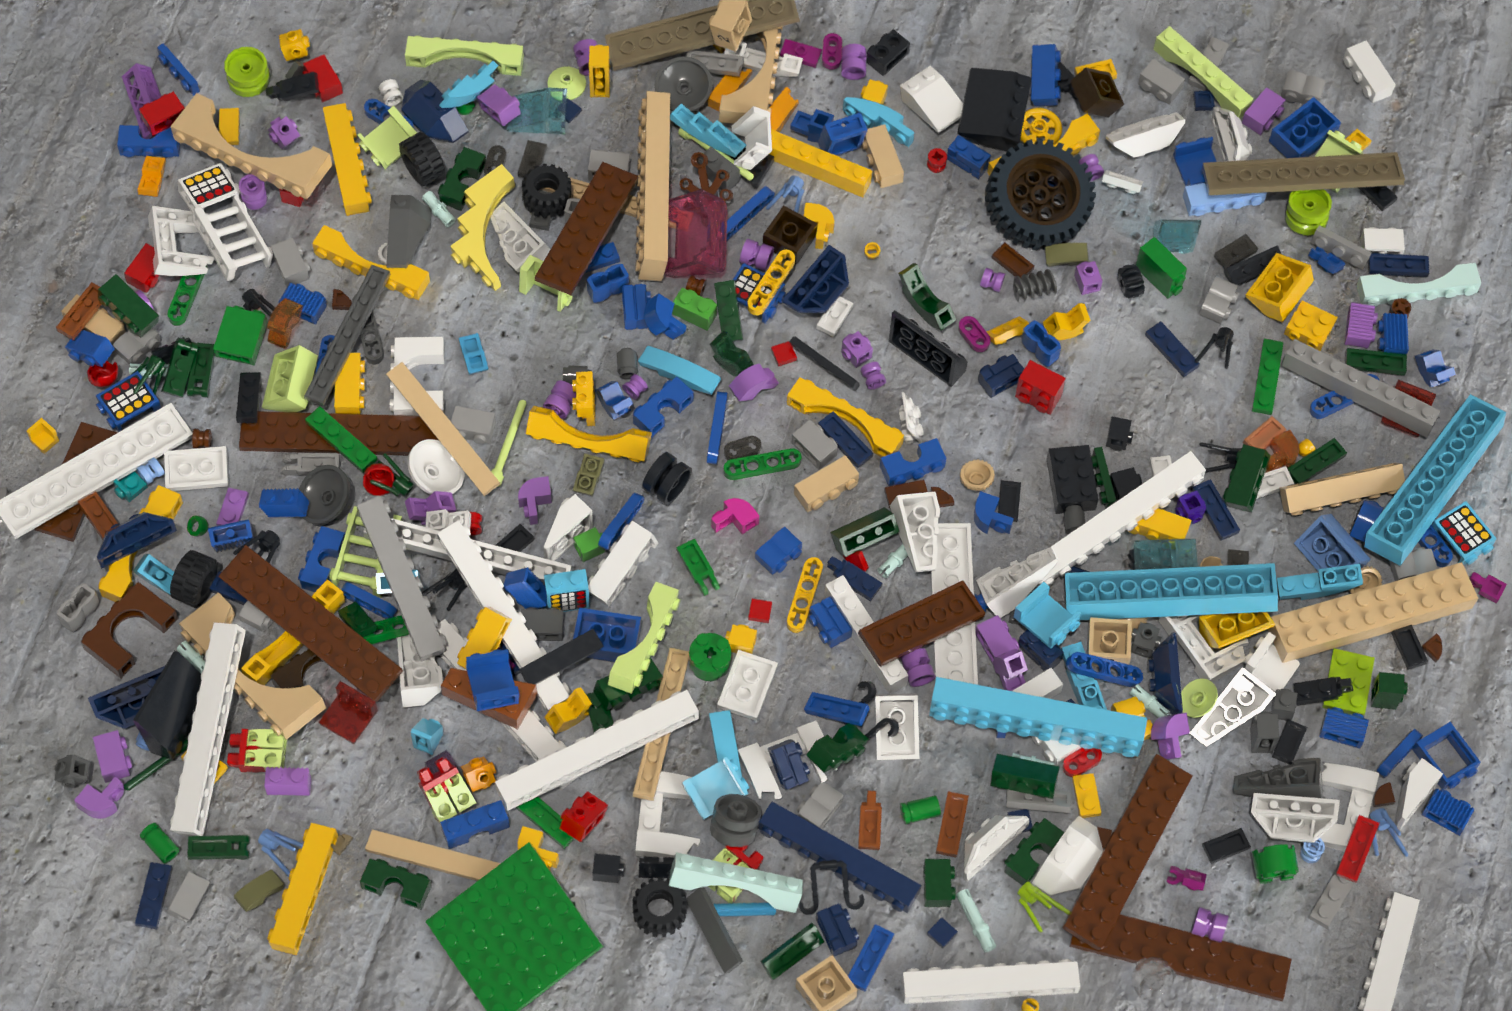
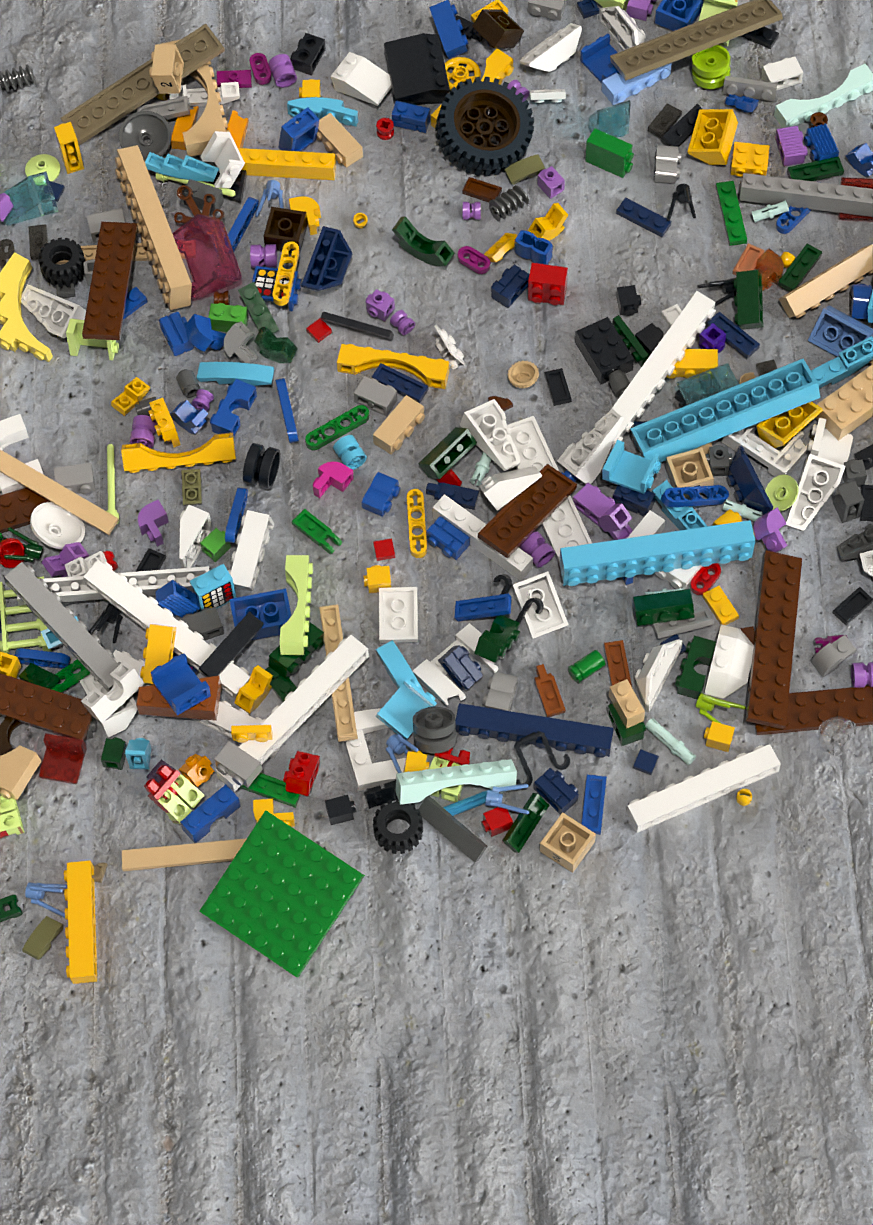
camera: 15 degrees left, 0 degrees up
medium lavender brick [265,767,311,796] -> none
dark green arch [360,859,431,910] -> none
dark azure slope [459,333,489,375] -> none
medium lavender wheel [573,39,598,76] -> none
blue brick [587,264,629,302] -> none
green brick [689,633,731,681] -> none
clear smoke beam [724,436,761,461] -> none
medium lavender brick [729,364,779,401] -> none
blue brick [790,109,834,142] -> none
white plate [816,297,853,337] -> none
blue arch [879,438,947,486] -> none
reddish brown tile [884,479,928,508] -> none
black slope [889,310,968,387] -> none
blue brick [974,491,1014,534] -> none
black gear [1117,264,1145,298] -> none
white plate [1256,466,1294,499] -> none
dark blue plate [1368,253,1429,277] -> none
none -> white arch [81,661,145,723]
none -> dark green brick [101,737,127,770]
none -> yellow slope [111,377,150,416]
none -> light grey brick [215,741,262,788]
none -> light grey brick [224,321,258,364]
none -> yellow plate [231,725,273,743]
none -> medium azure wheel [333,435,367,470]
none -> medium blue plant [385,734,418,773]
none -> yellow brick [403,751,430,773]
none -> white slope [479,466,542,511]
none -> red brick [481,807,513,837]
none -> medium blue plant [485,784,529,814]
none -> tan brick [609,679,645,729]
none -> yellow brick [704,721,735,752]
none -> light aqua pin [752,200,789,223]
none -> light grey brick [811,635,856,677]

